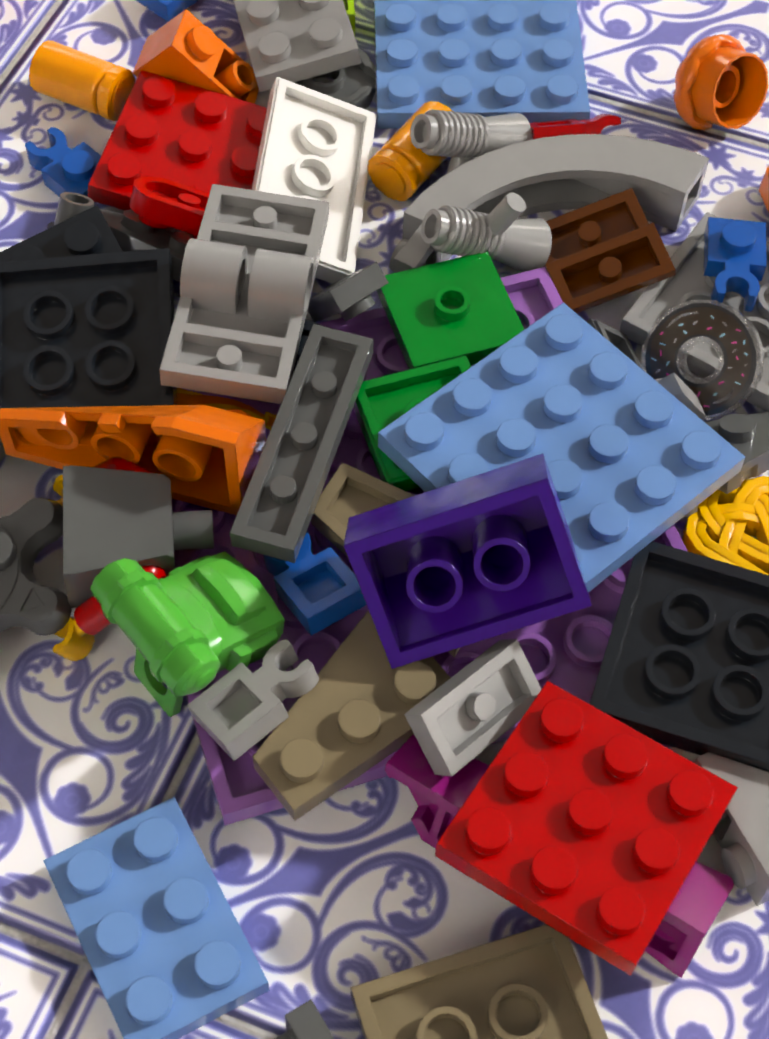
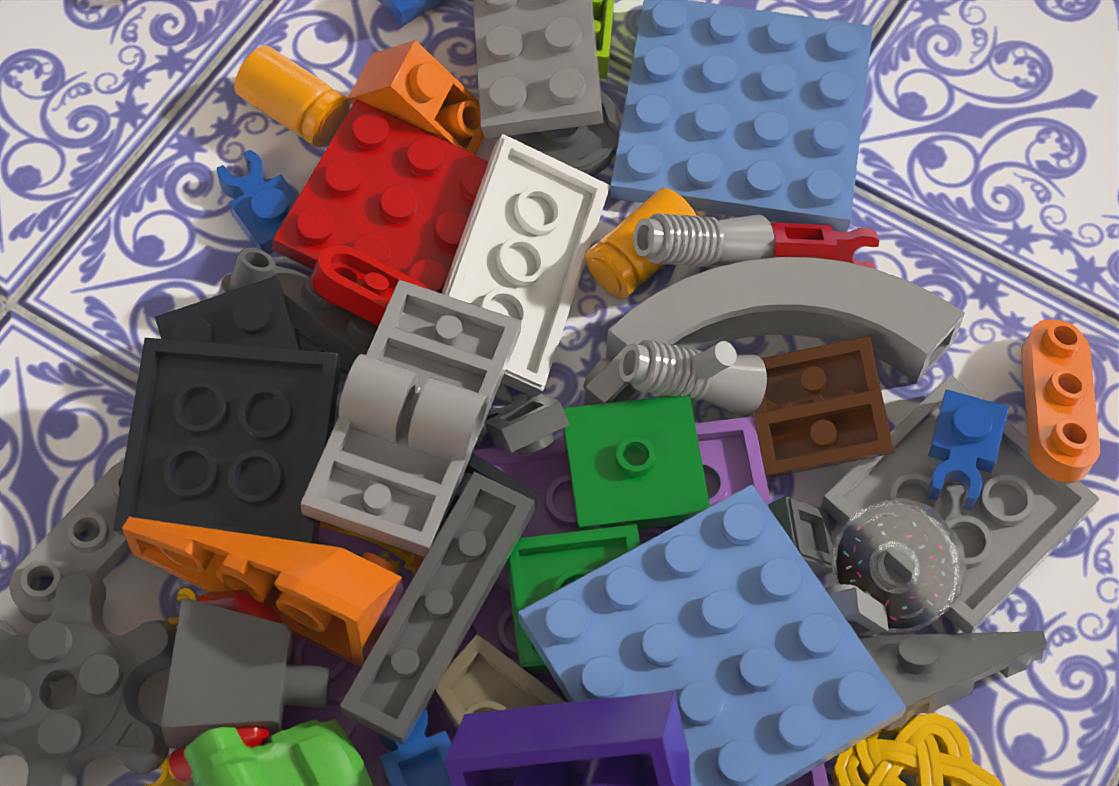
camera: 10 degrees right, 5 degrees up
orange piece [673,34,769,130] -> none

